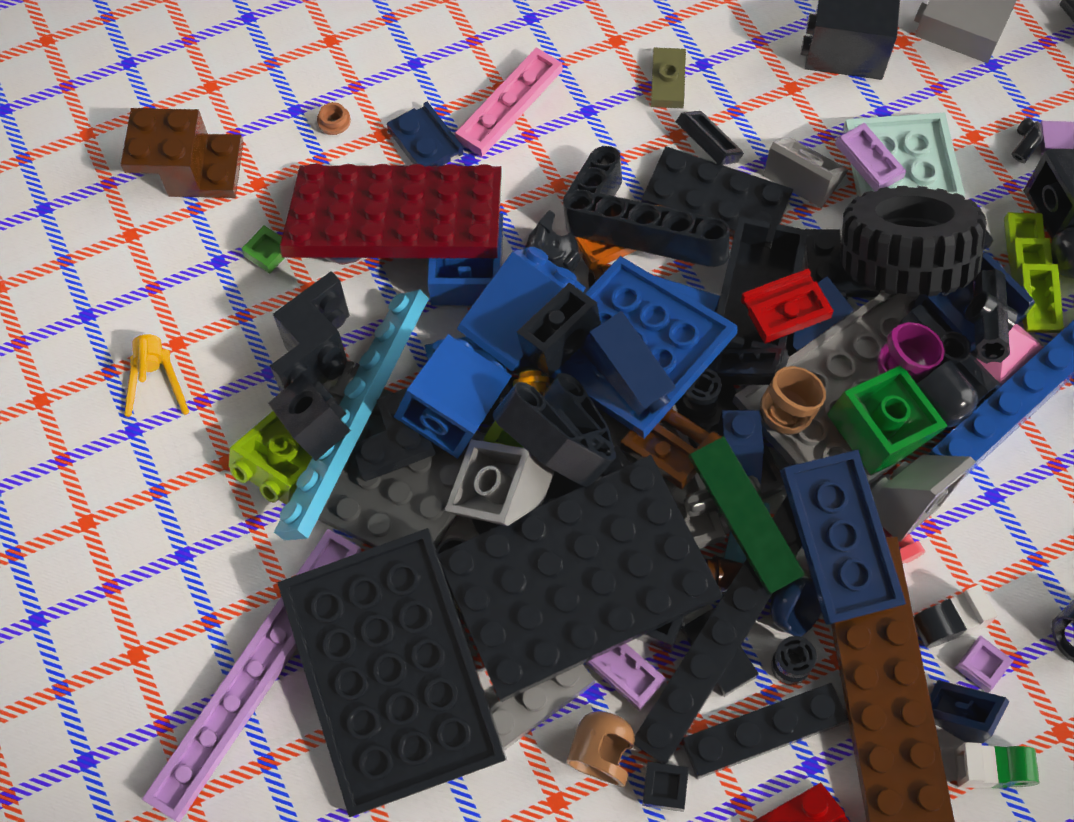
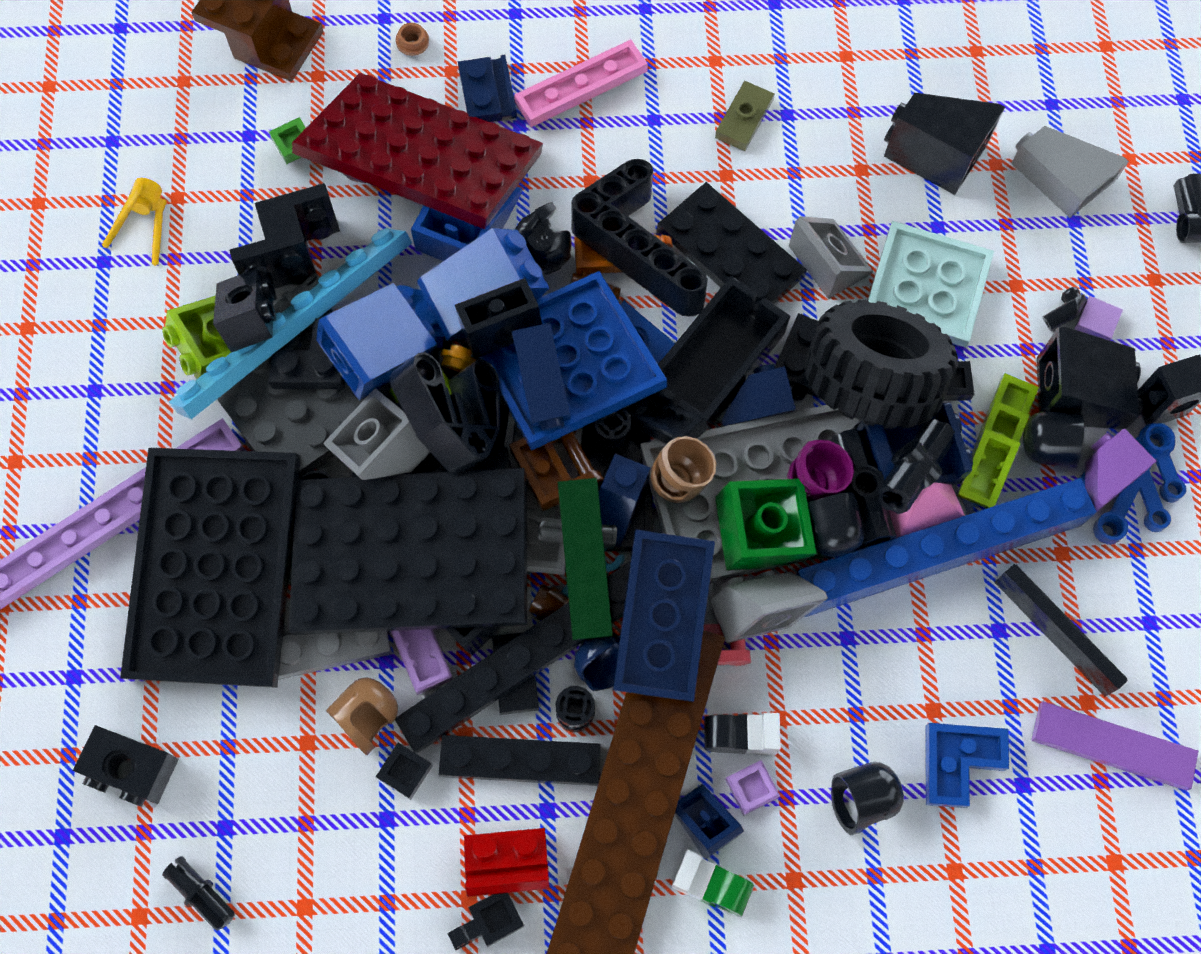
camera: 20 degrees right, 5 degrees up
black tile [675,111,744,165] -> none
red plate [741,268,834,343] -> none
lavender plate [835,123,906,191] -> none

